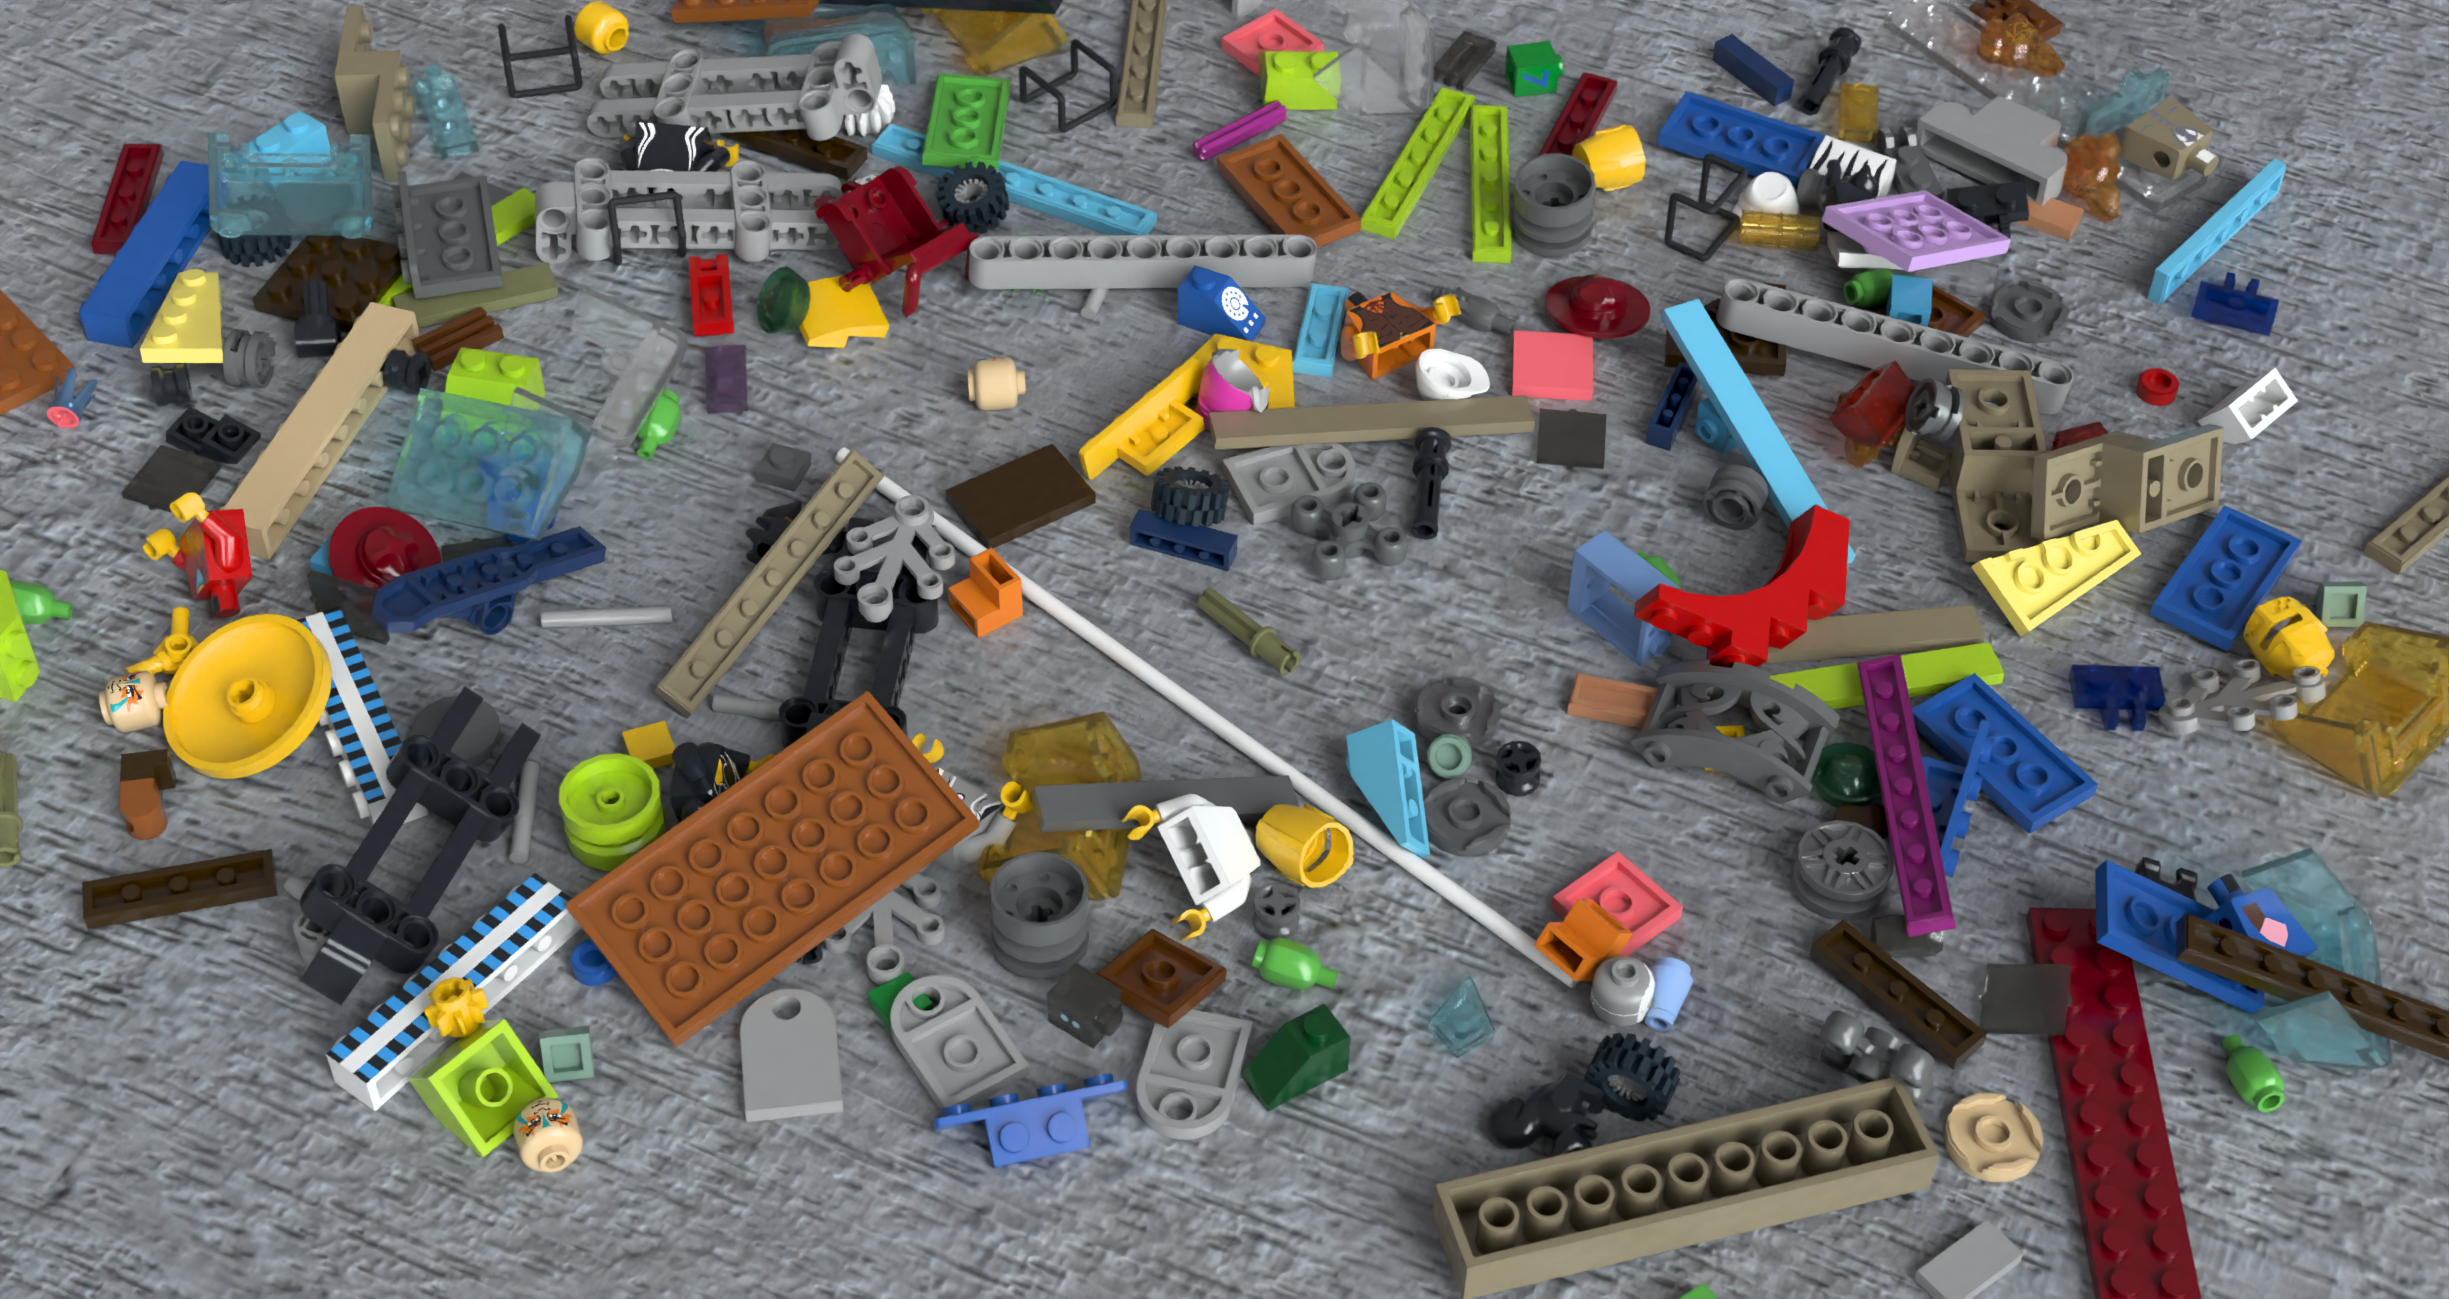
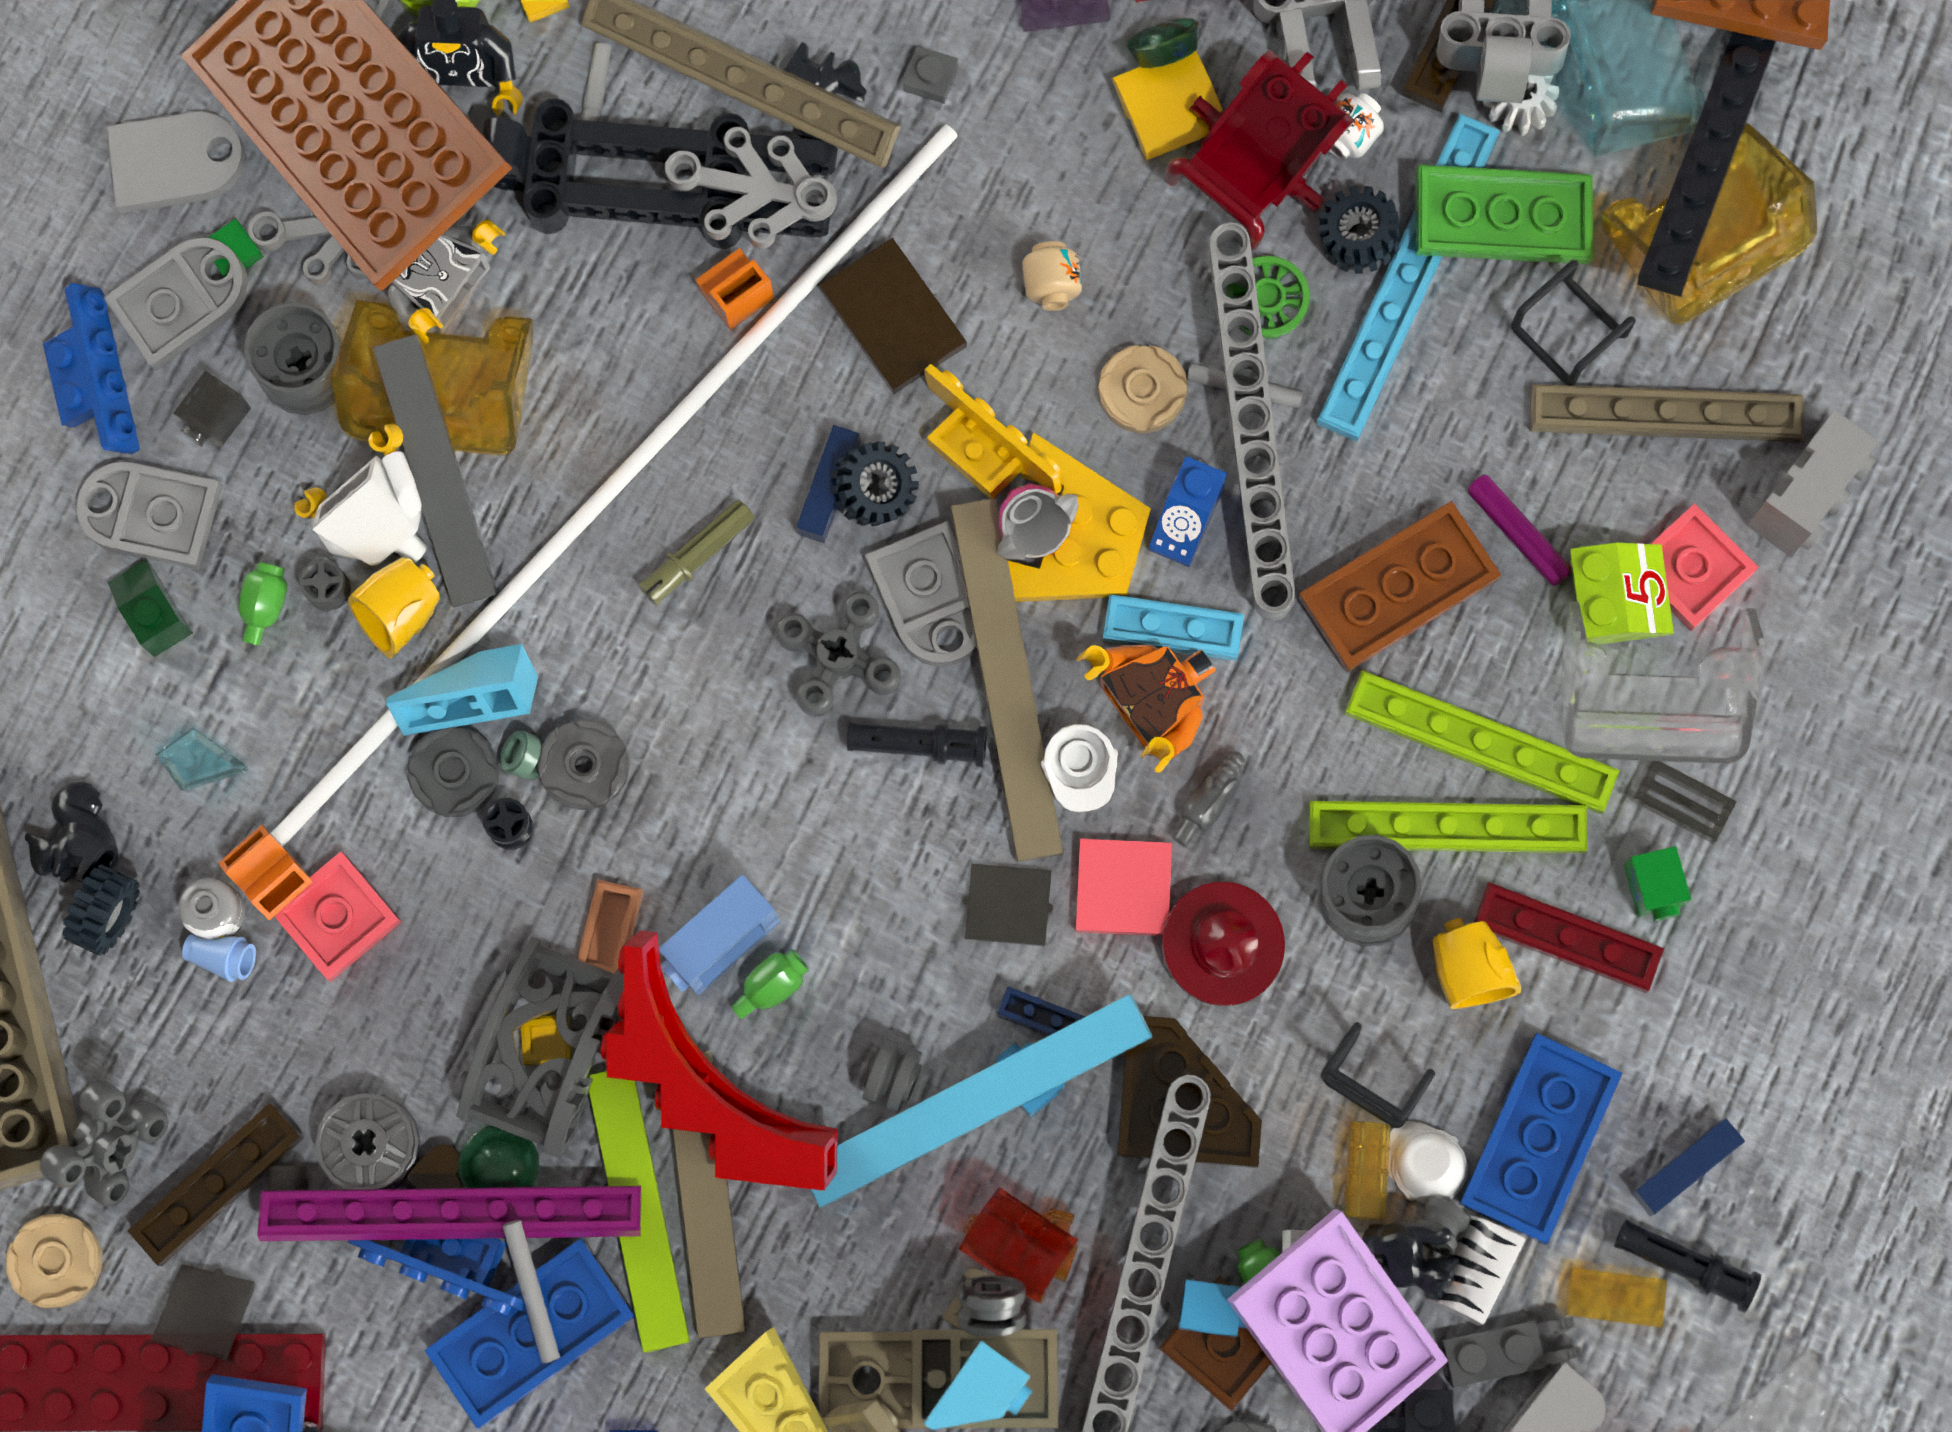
camera: 95 degrees right, 30 degrees up
reddish brown tile [1094,928,1227,1029] -> none
none -> light grey bar [502,1220,560,1363]
none -> medium azure slope [924,1341,1033,1430]
none -> tan tile [1098,345,1188,434]

